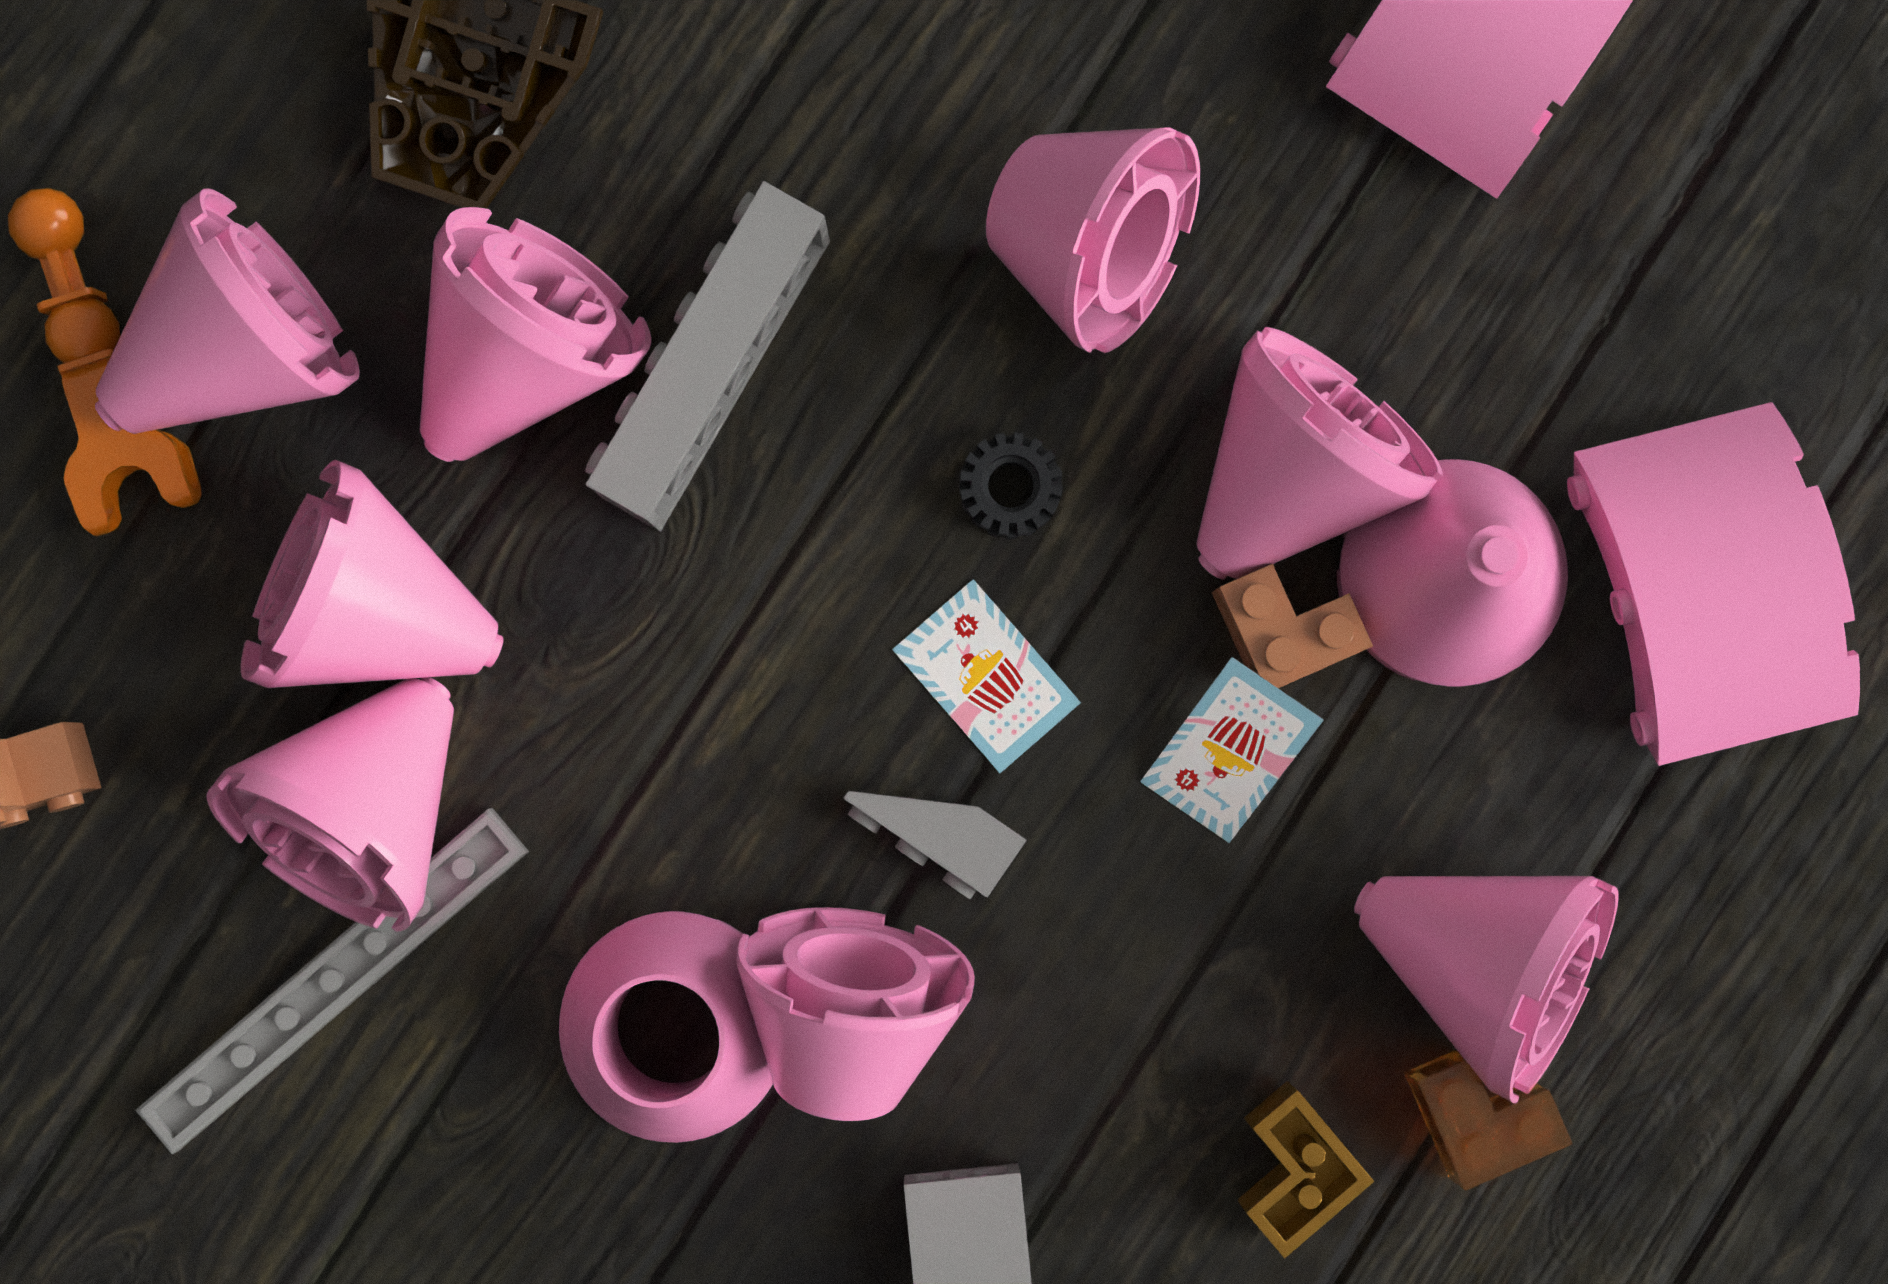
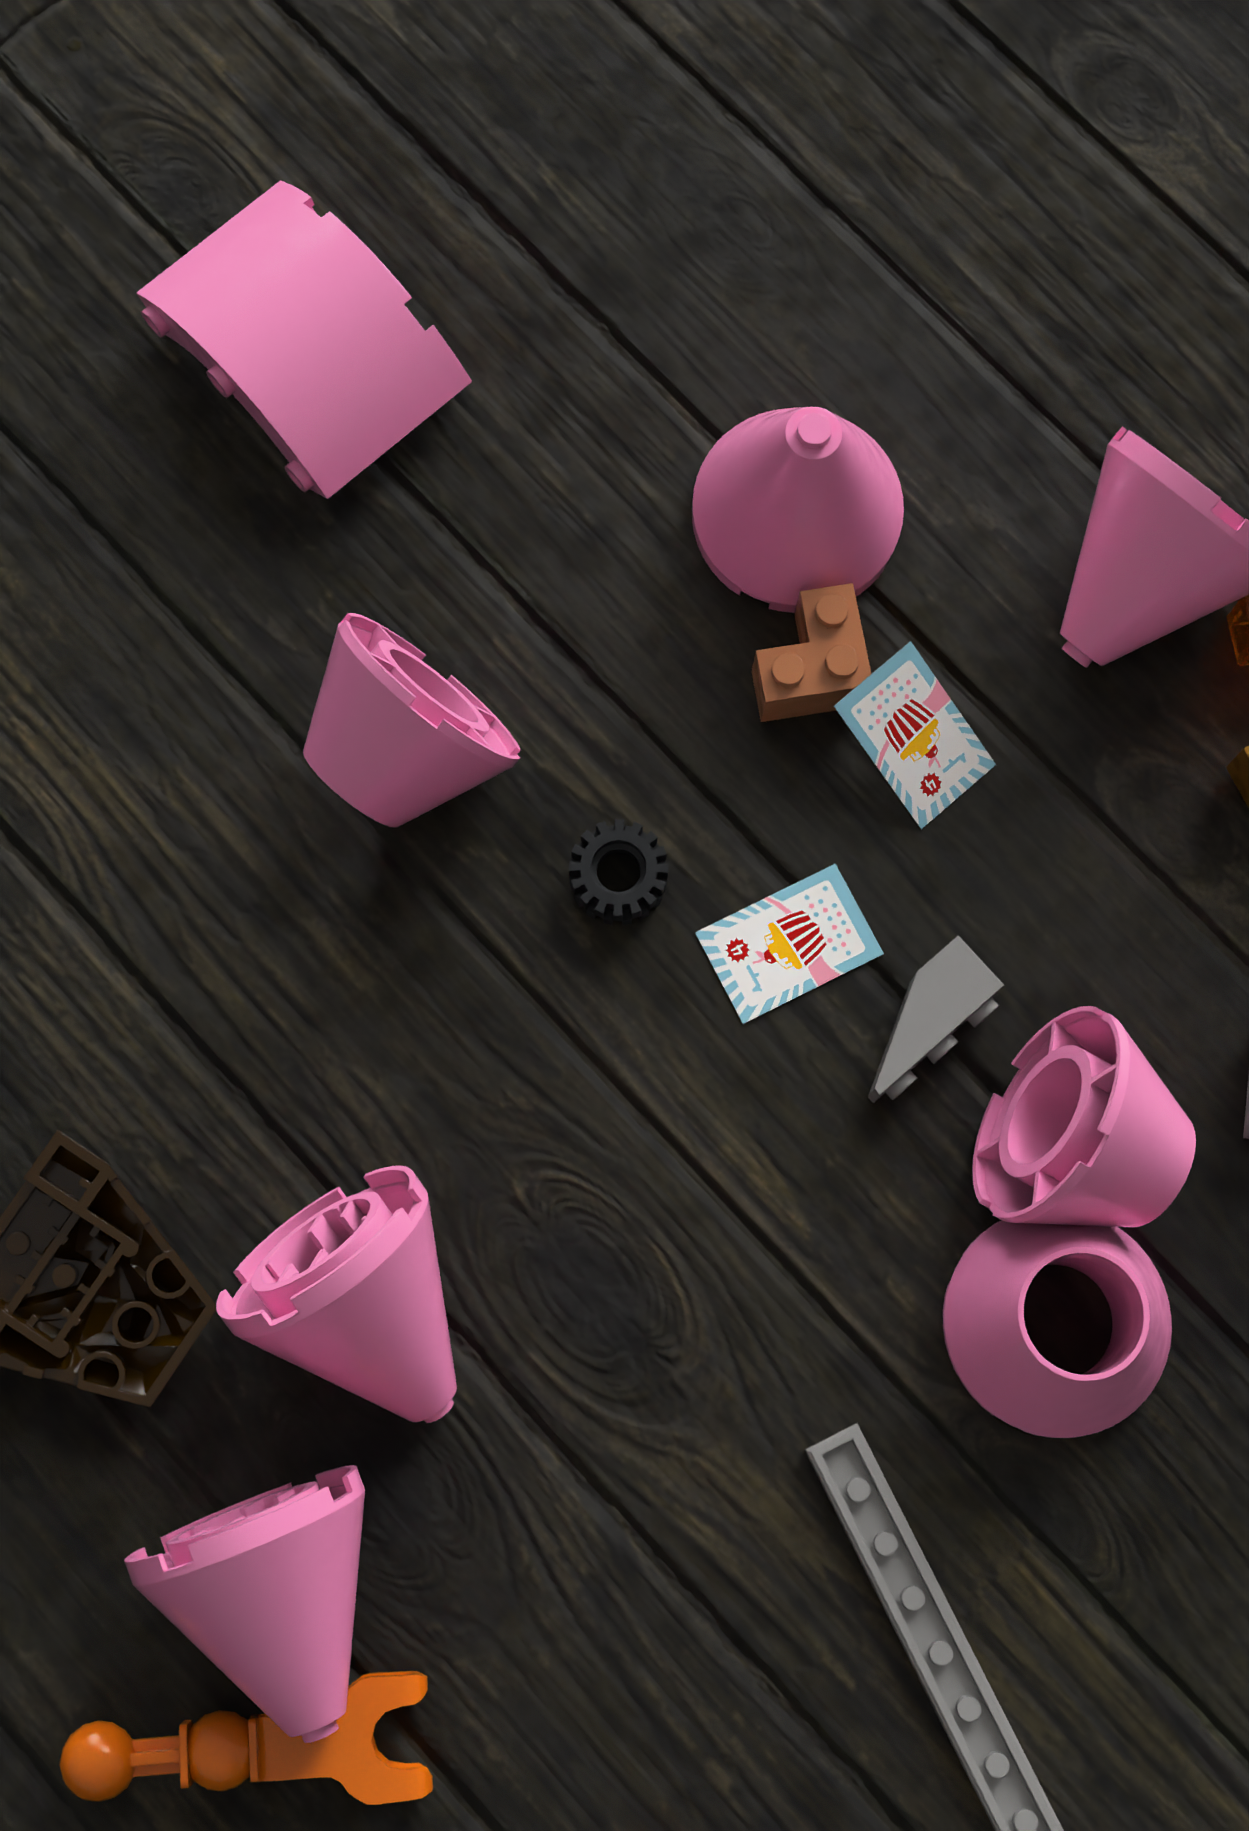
camera: 75 degrees left, 10 degrees down
bright pink cone [207,677,454,932] -> none
bright pink cone [241,460,503,688] -> none
light grey brick [585,181,830,532] -> none
bright pink cone [1196,327,1442,580] -> none
bright pink panel [1567,402,1860,766] -> none

